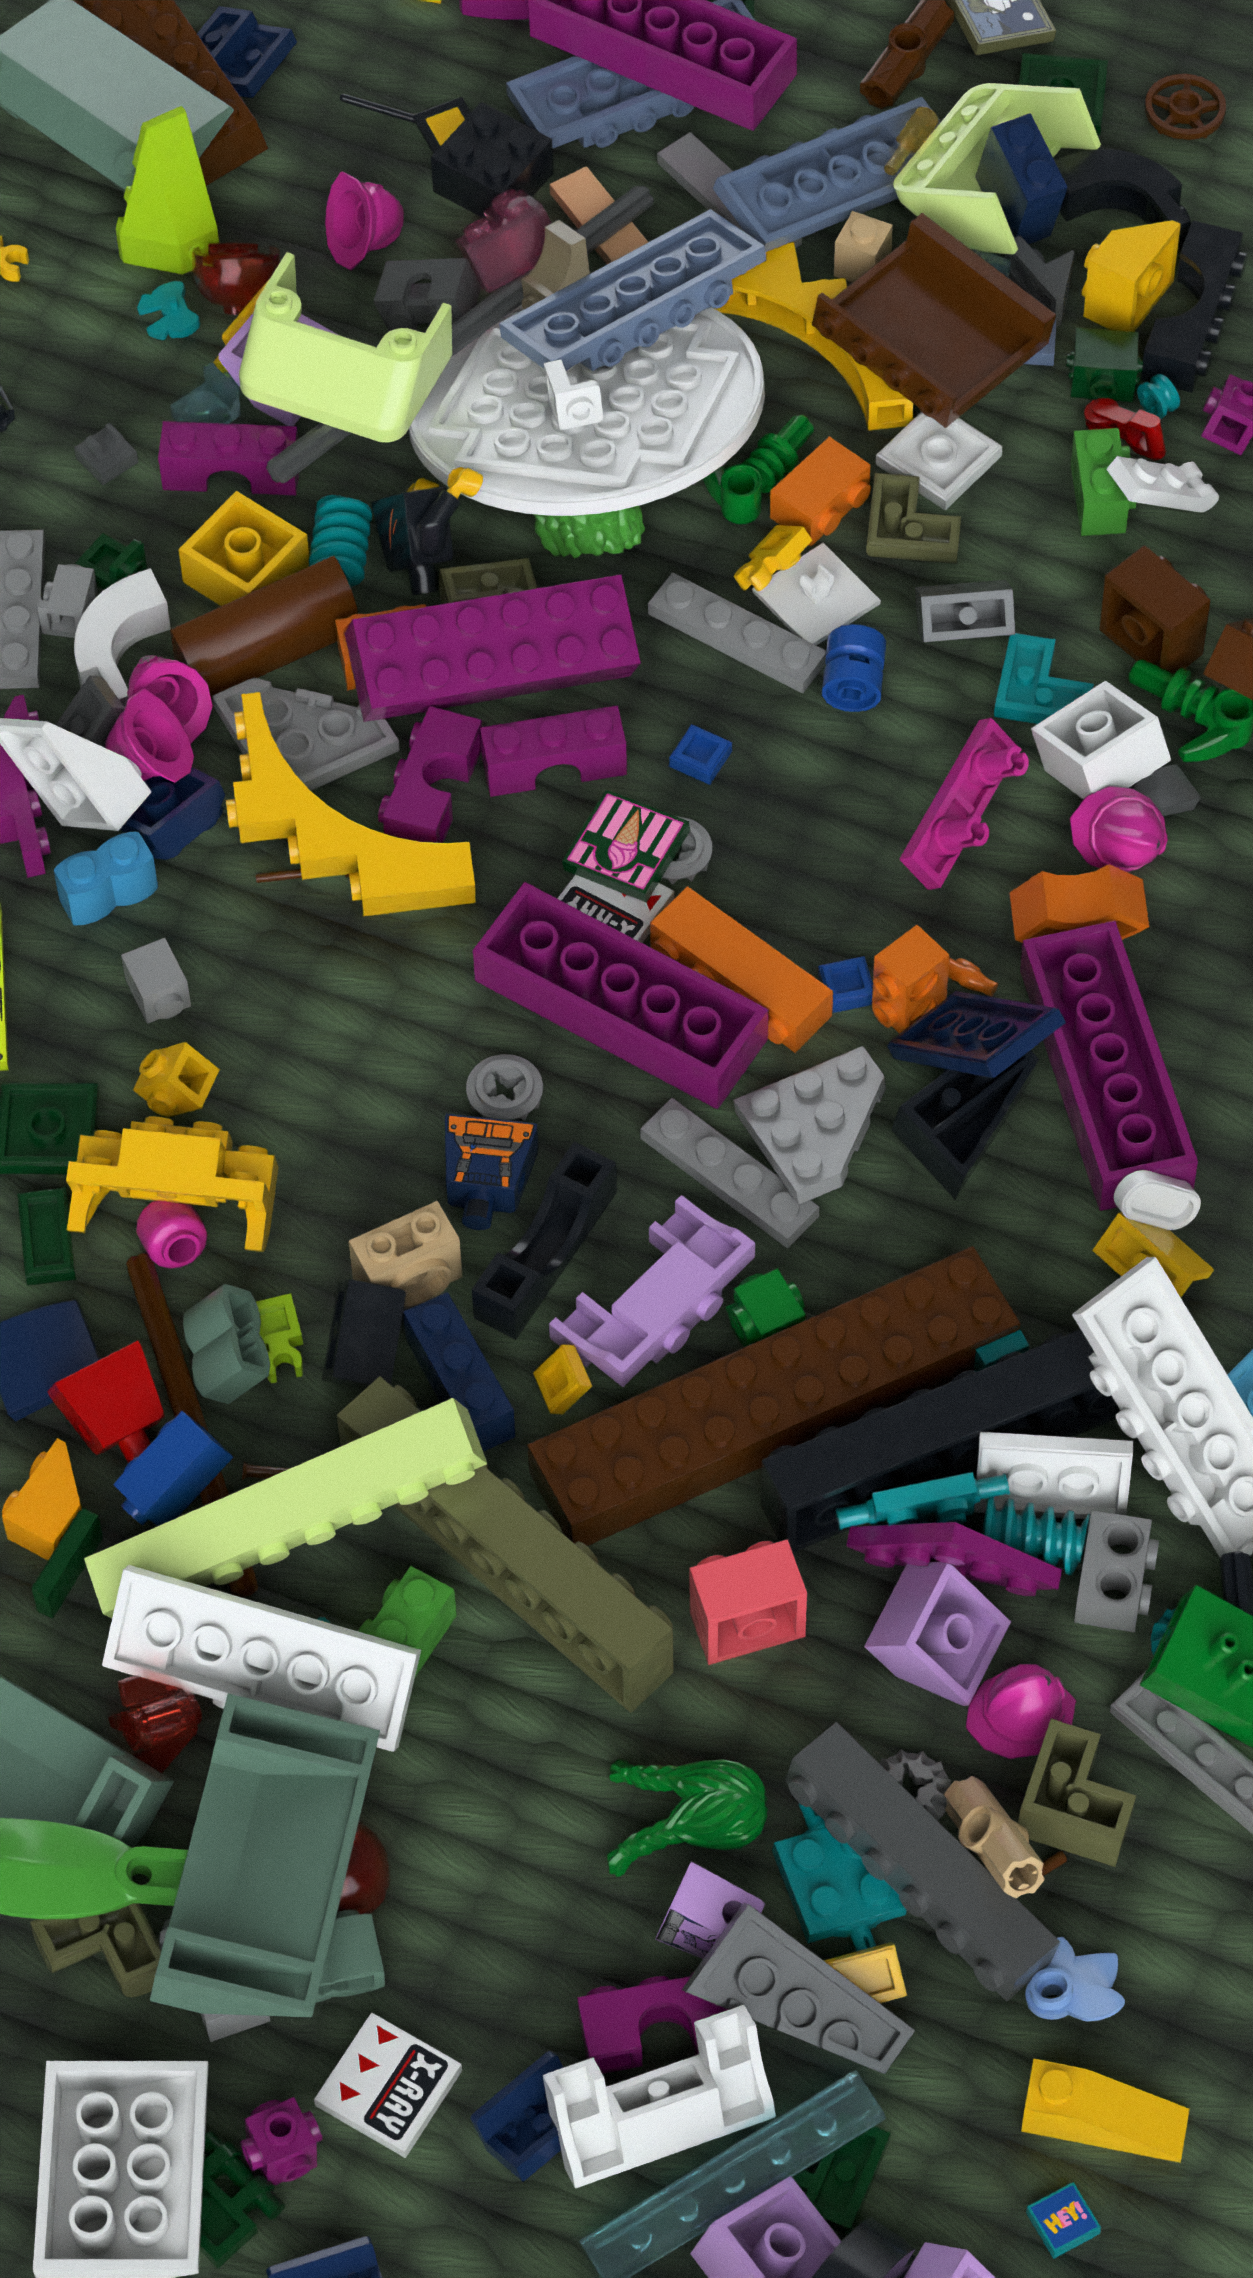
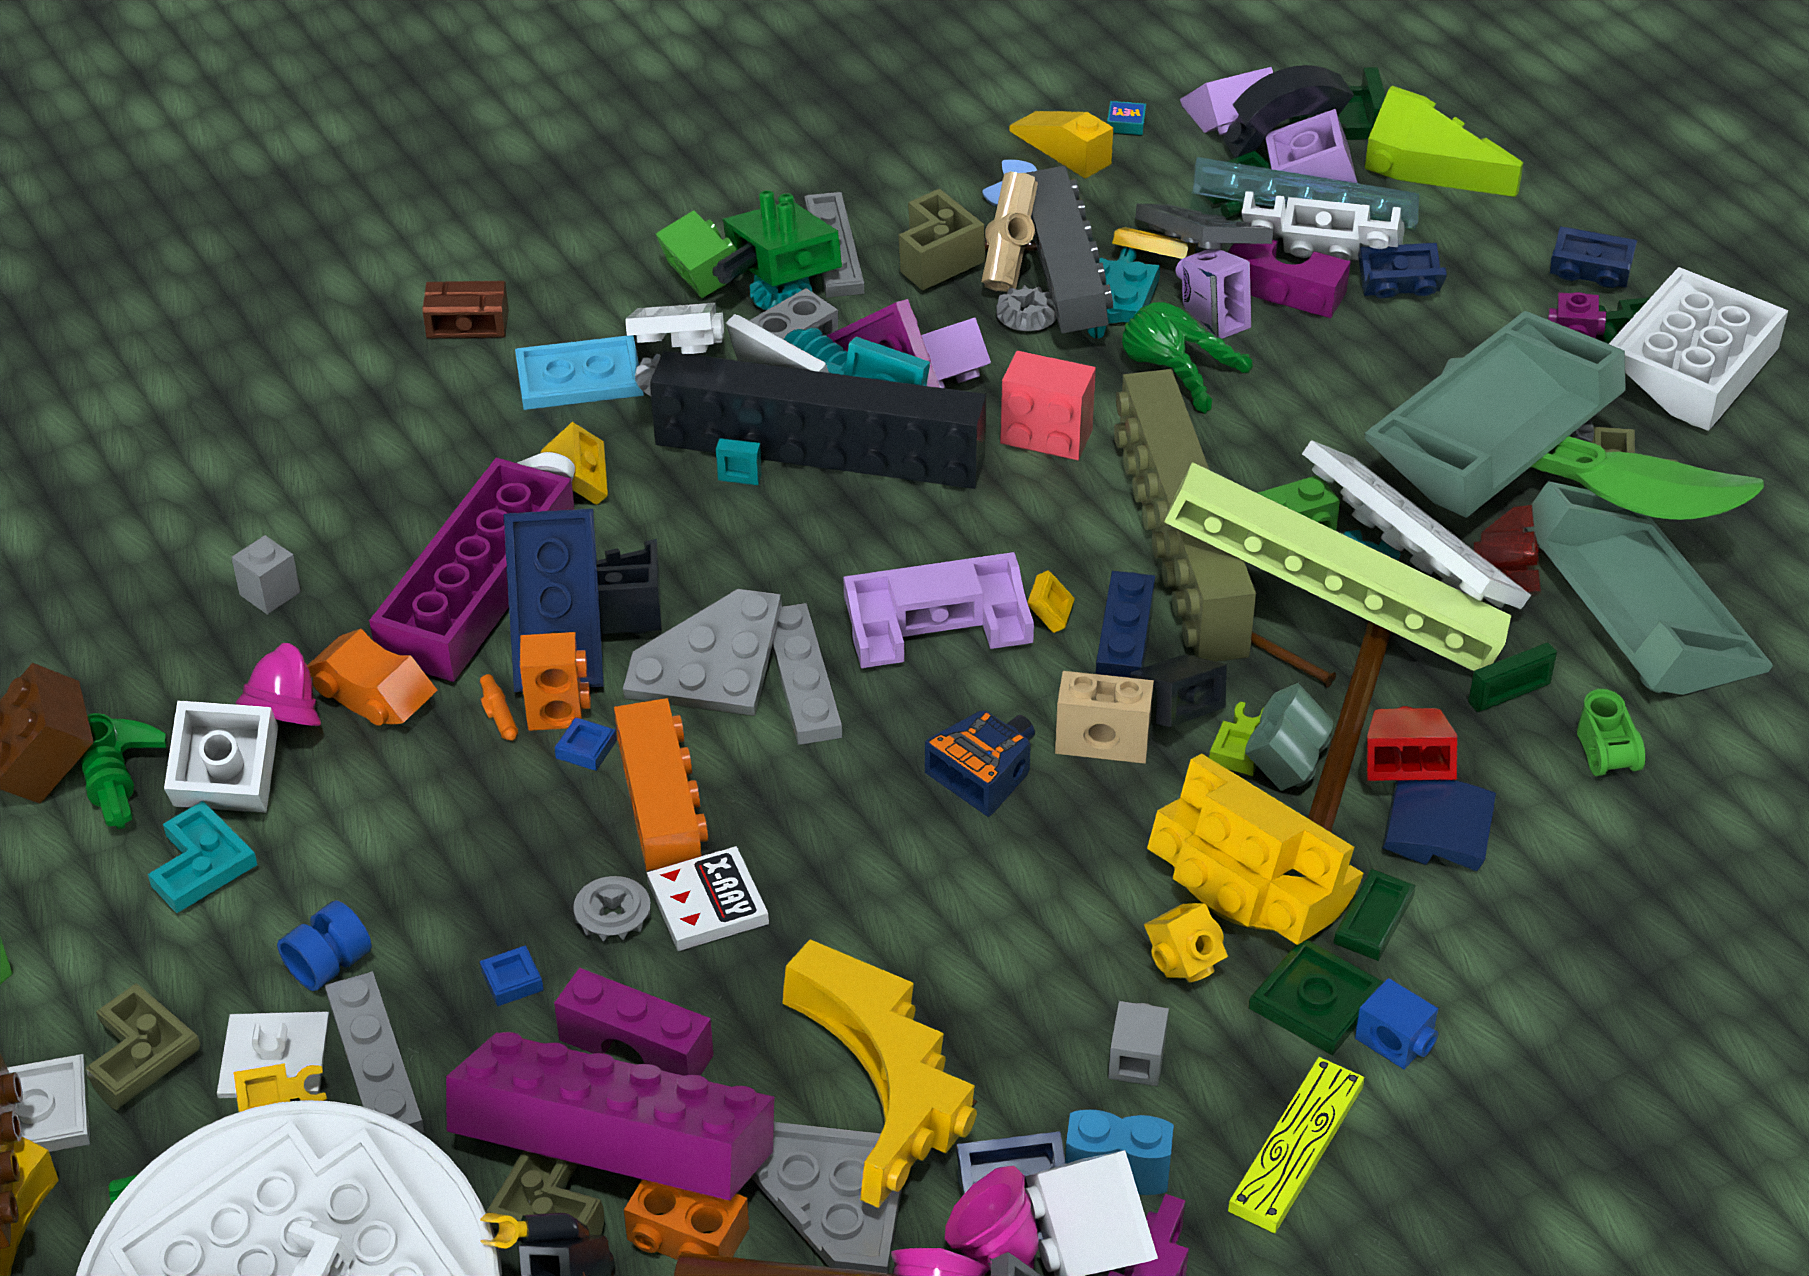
camera: 145 degrees left, 15 degrees down
light orange slope [2,1438,82,1560] -> none
blue brick [113,1411,233,1526] -> none
white tile [314,2012,462,2158] -> none
magenta arch [378,706,482,843] -> none
light grey gear [466,1054,543,1121] -> none
black arch [472,1141,617,1340] -> none
magenta brick [473,882,769,1110] -> none
reddish brown brick [527,1246,1021,1546] -> none
tile [562,790,690,903] -> none
green brick [725,1268,806,1347] -> none
orange brick [770,436,871,547] -> none
dark pink plate [899,718,1029,890] -> none
dark grey brick [915,580,1015,642] -> none
dark pink piece [966,1664,1076,1759] -> none
reddish brown brick [1099,545,1210,675] -> none

